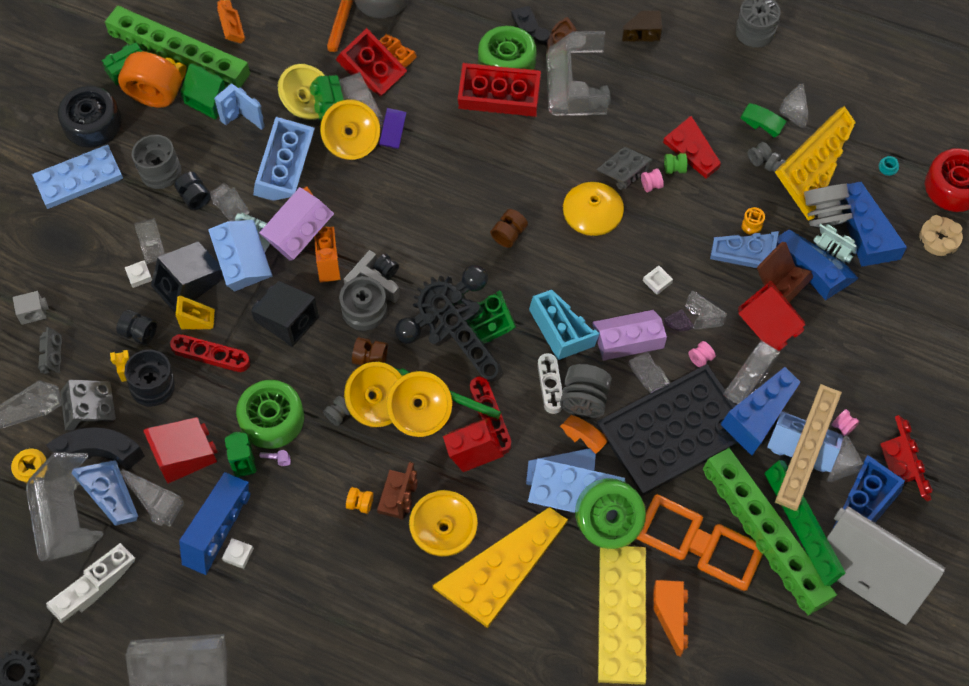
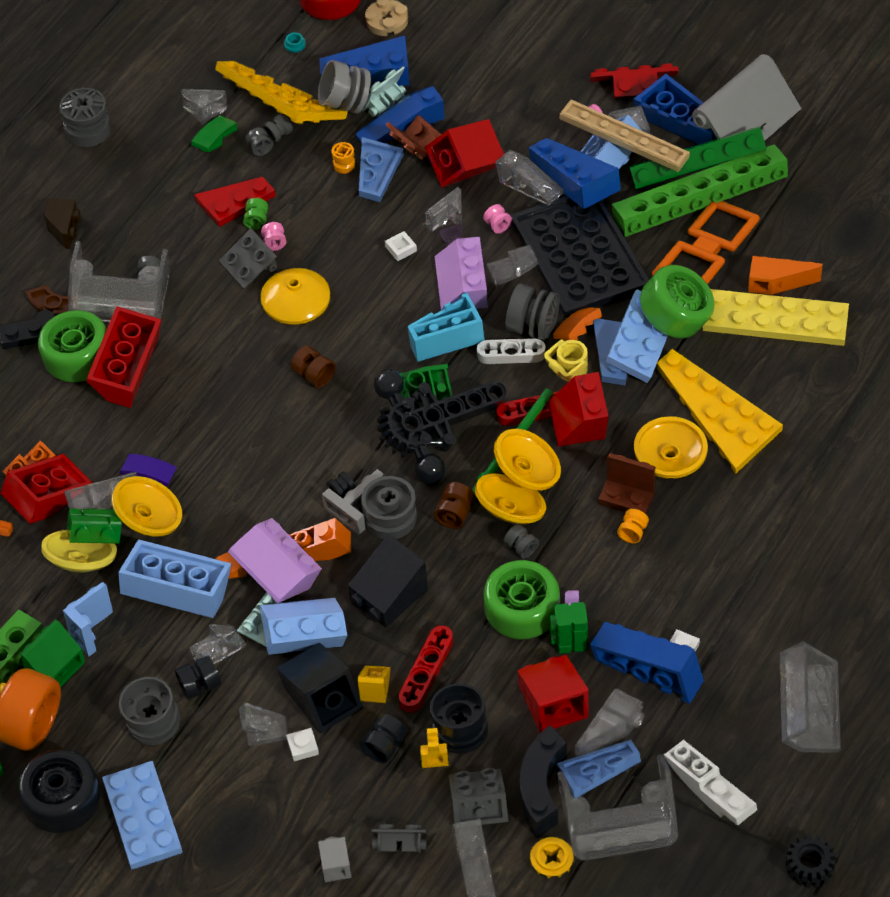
camera: 80 degrees left, 10 degrees down
none -> light yellow piece [544,340,588,381]

